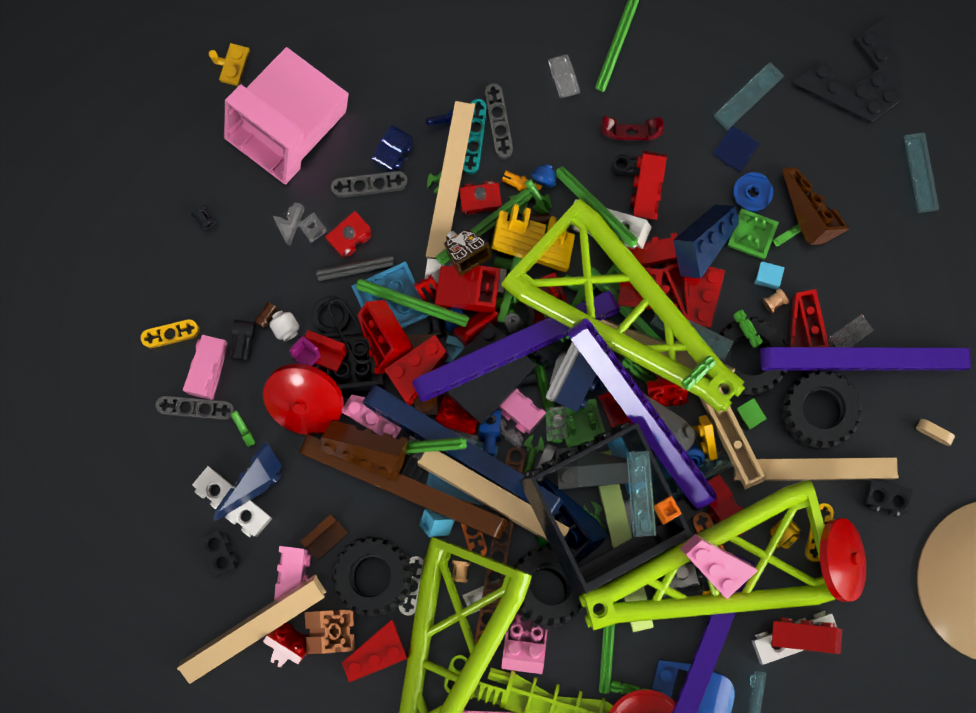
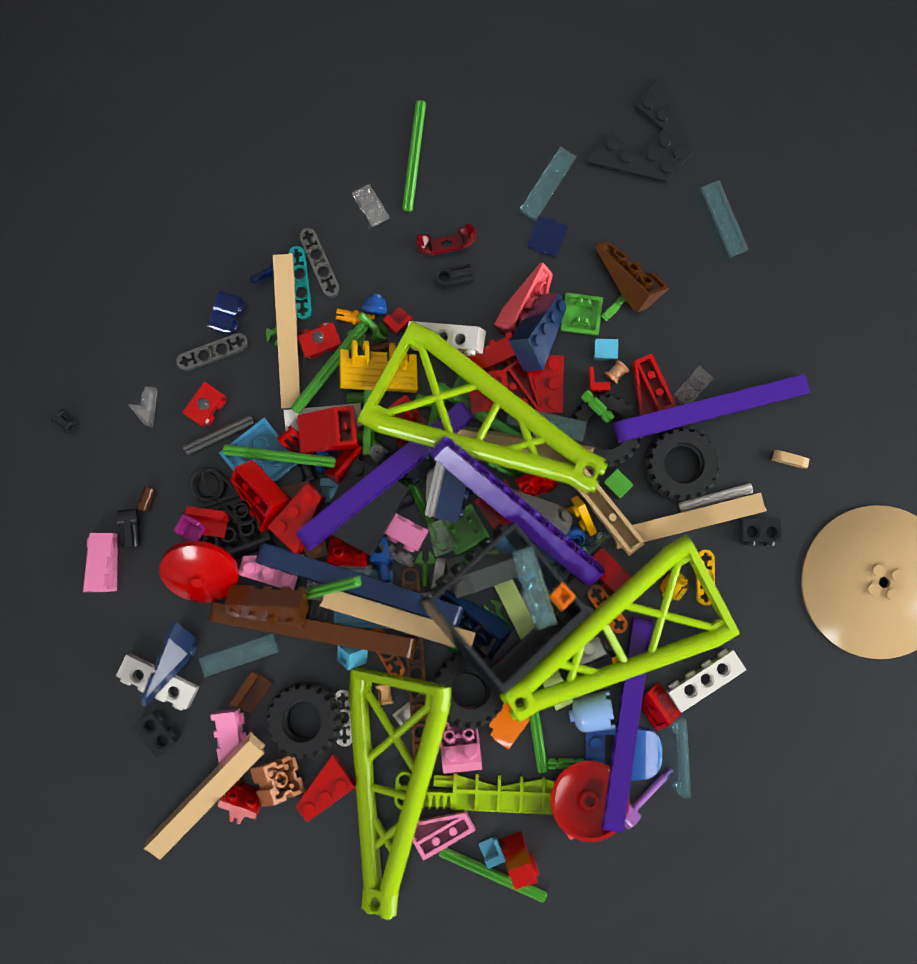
camera: 20 degrees left, 5 degrees up
yellow beam [141,320,199,348] -> none
dark grey beam [156,396,235,420] -> none
yellow plate [209,43,250,86] -> none
bright pink piece [224,47,349,185] -> none
bright green bar [230,410,255,447] -> none
white head [270,310,299,341] -> none
clear plate [298,213,327,242] -> none
dark brown torso [444,229,492,276] -> none
bright green axle [556,166,638,247] -> none
red wedge [630,151,667,220] -> none
bright pink wedge [680,534,758,599] -> none
bright green axle [681,356,716,390] -> none
blue plate [733,172,773,213] -> none
red wedge [771,618,842,654] -> none
red dish [820,518,866,602] -> none
none -> clear light blue plate [199,634,279,677]
none -> red panel [383,307,413,336]
none -> orange piece [489,703,530,749]
none -> coral wedge [494,262,553,336]
none -> light blue cylinder [569,690,616,732]
none -> red panel [586,367,610,395]
none -> red panel [641,682,681,731]
none -> white axle [678,483,753,512]

